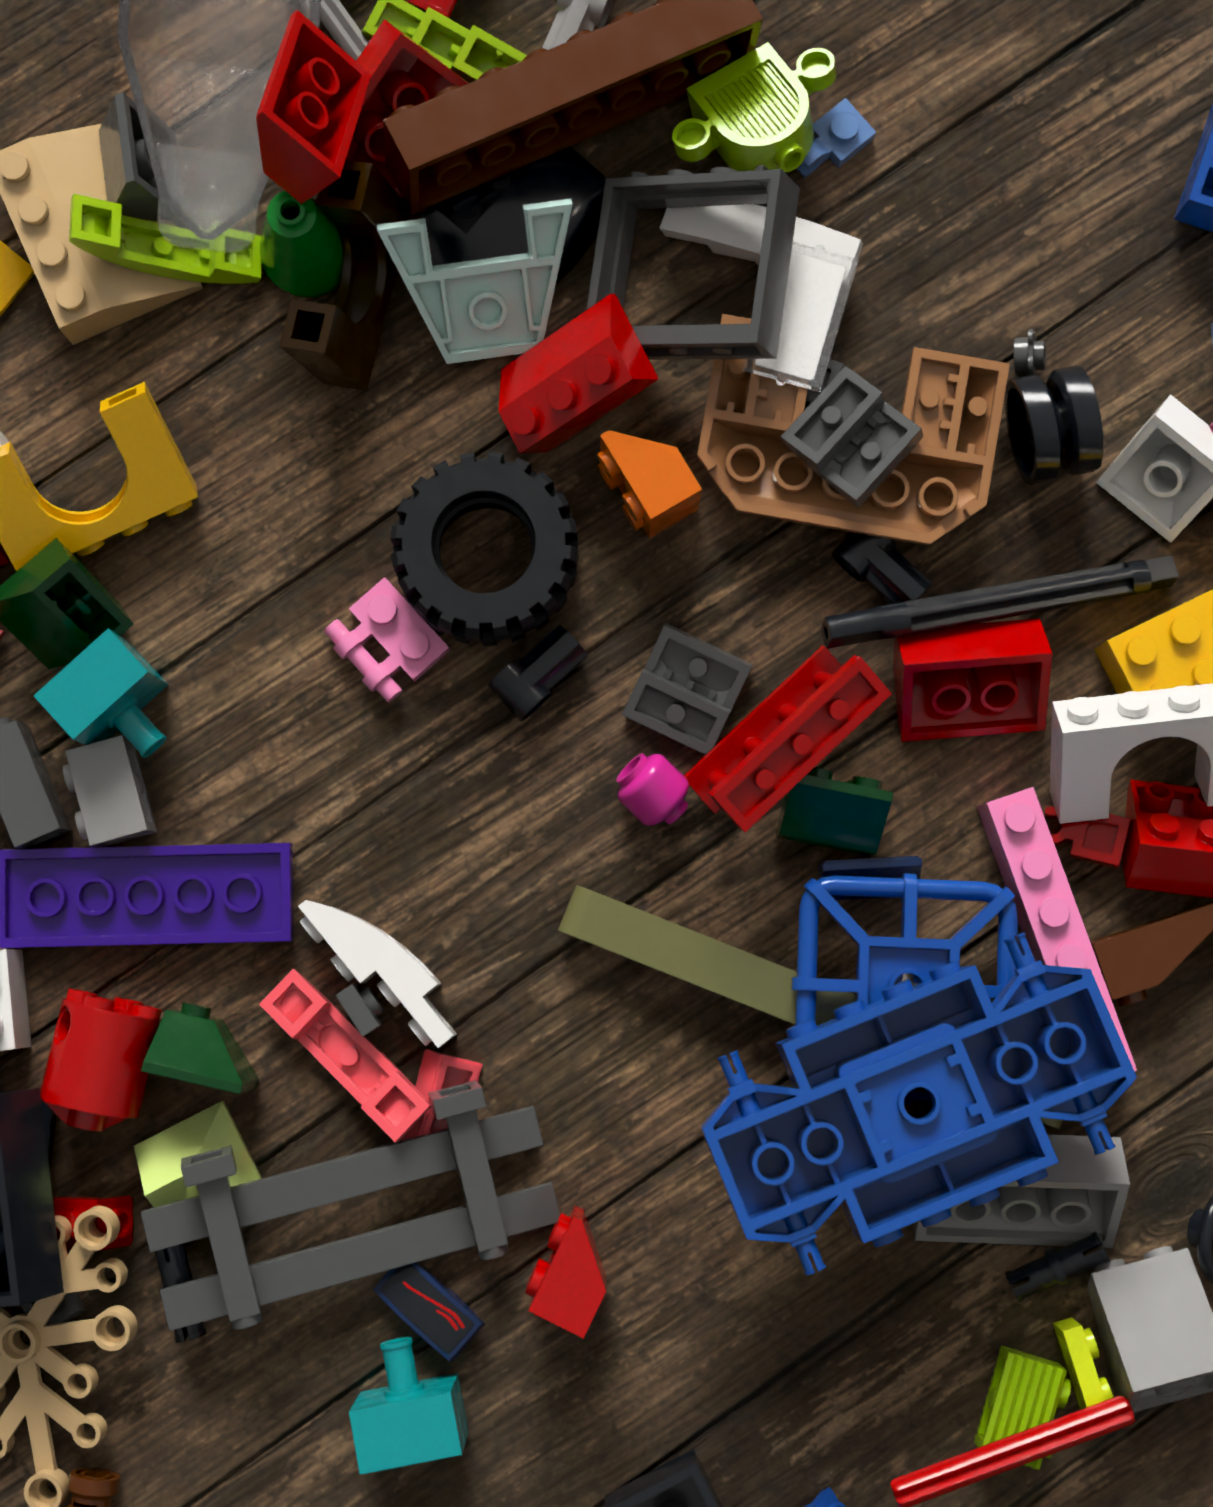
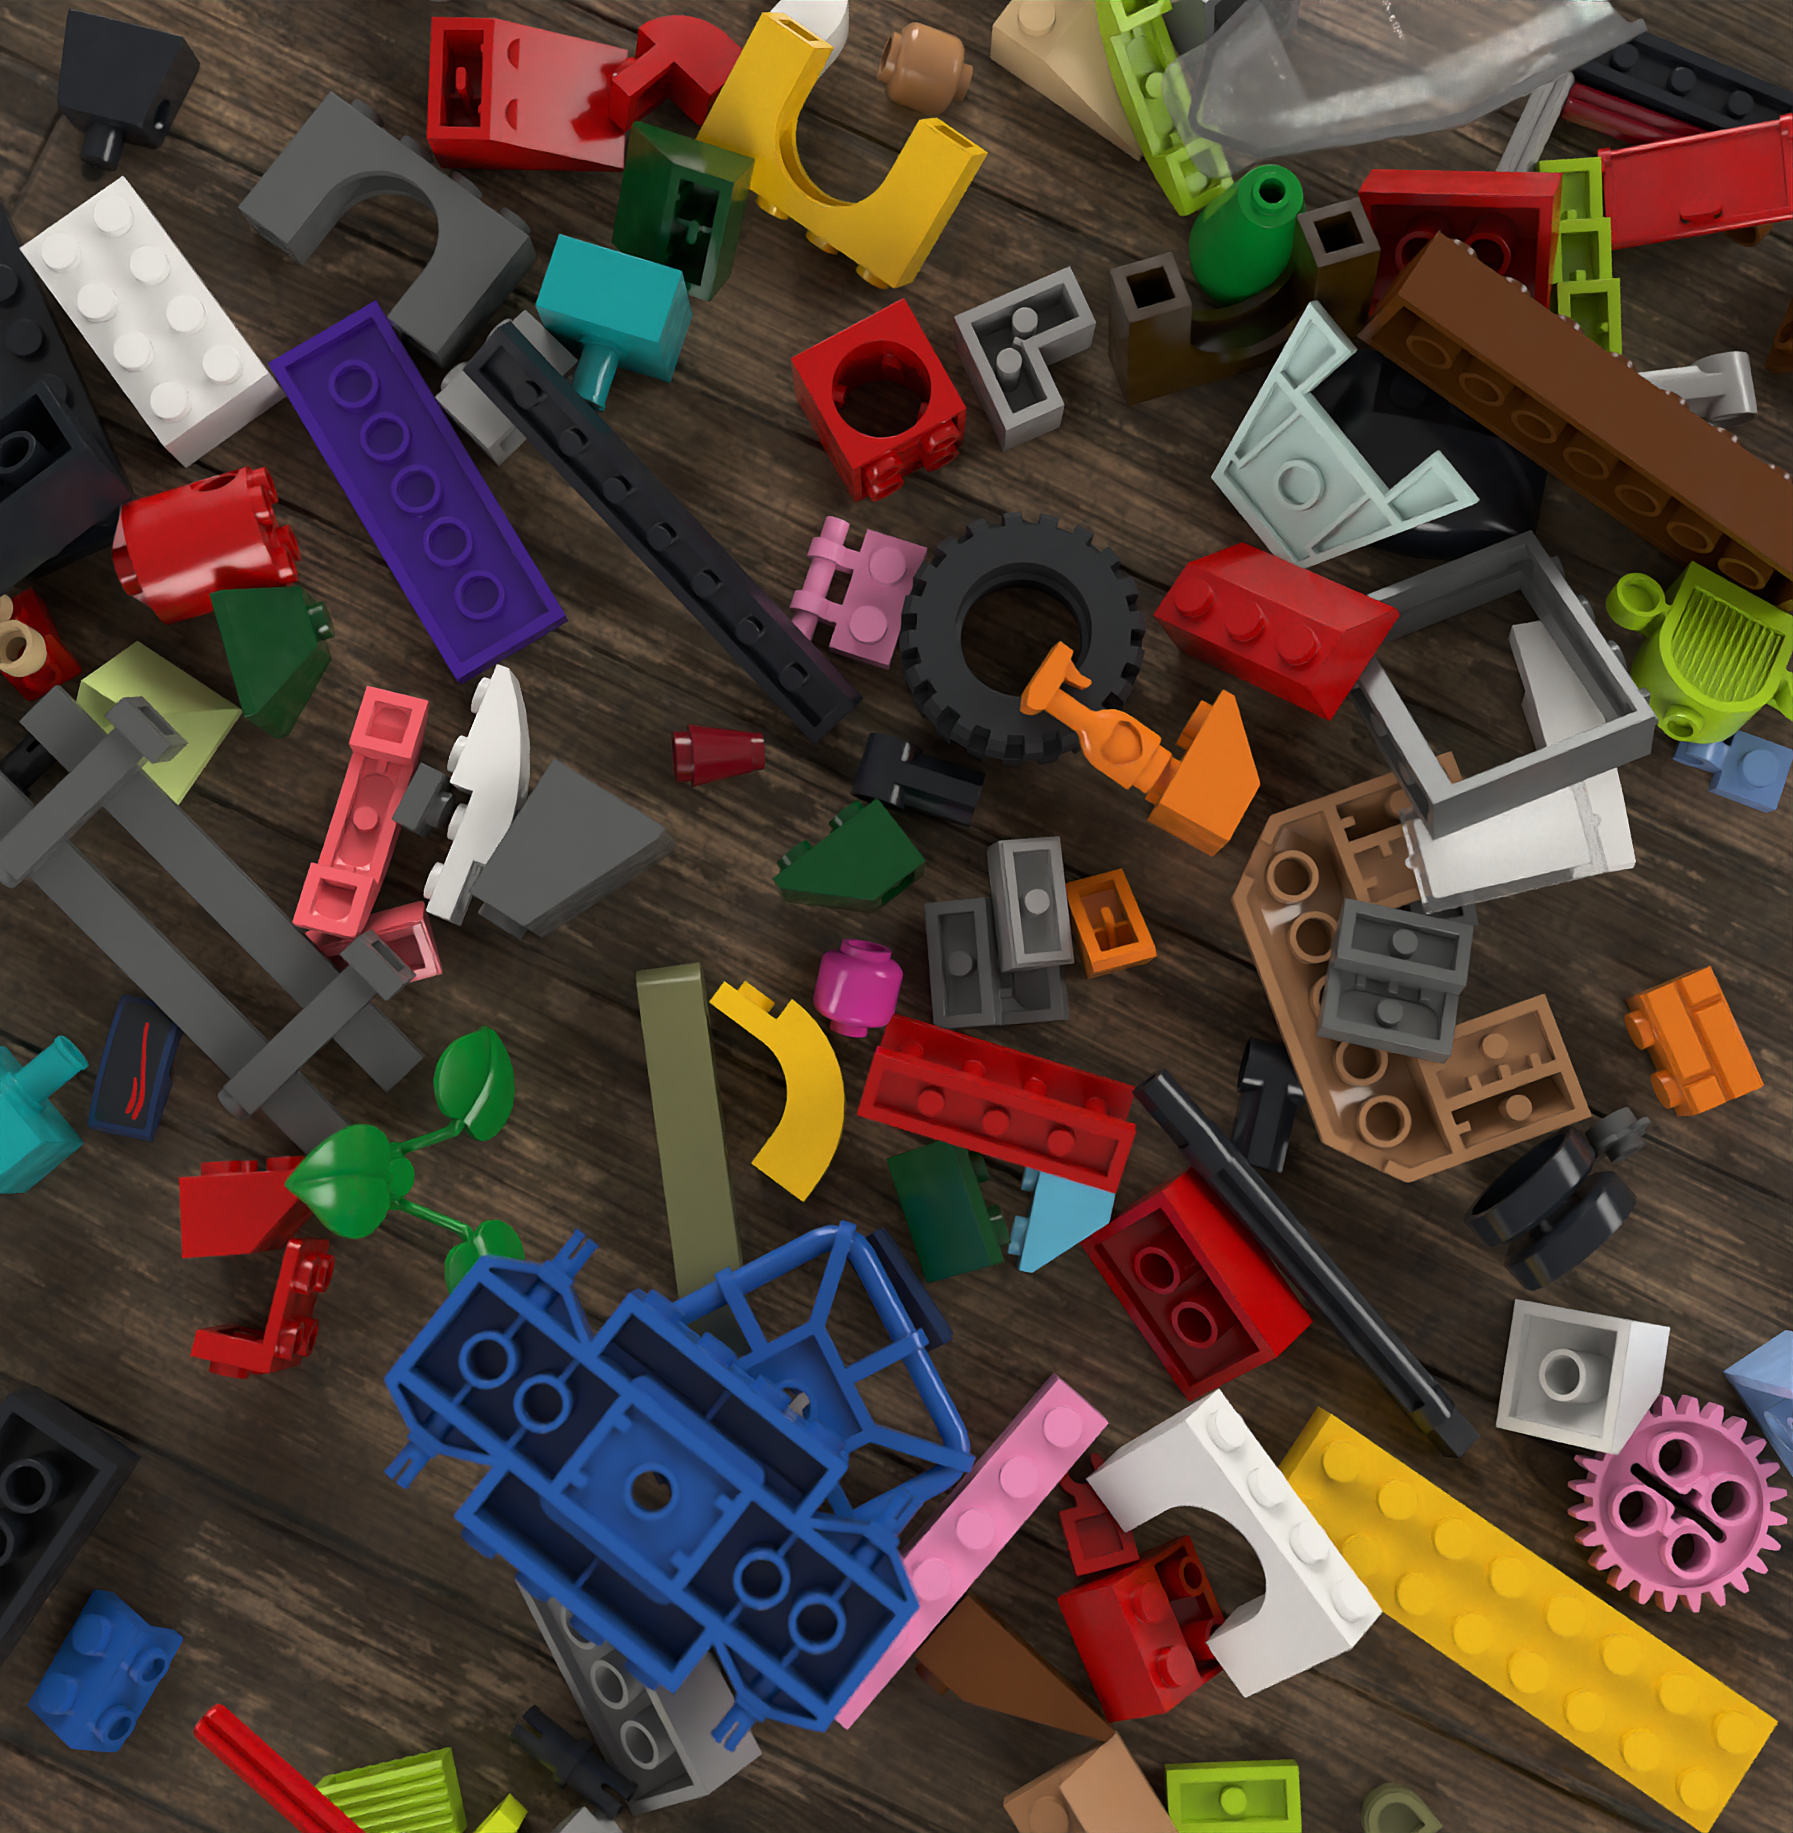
camera: 60 degrees right, 0 degrees up
red slope [256,9,372,204] -> none
none -> red bracket [190,1237,335,1379]
none -> green plant [284,1026,525,1295]
none -> black plate [462,321,864,744]
none -> dark grey slope [468,758,677,940]
none -> dark red cone [671,724,765,787]
none -> yellow arch [709,981,846,1202]
none -> dark green slope [772,798,926,914]
none -> red brick [790,298,967,503]
none -> medium nougat head [877,22,973,116]
none -> light grey brick [952,266,1096,452]
none -> light grey slope [987,836,1074,973]
none -> medium azure slope [1007,1167,1115,1273]
none -> orange piece [1020,642,1172,794]
none -> orange slope [1065,868,1157,979]
none -> orange brick [1624,966,1764,1116]

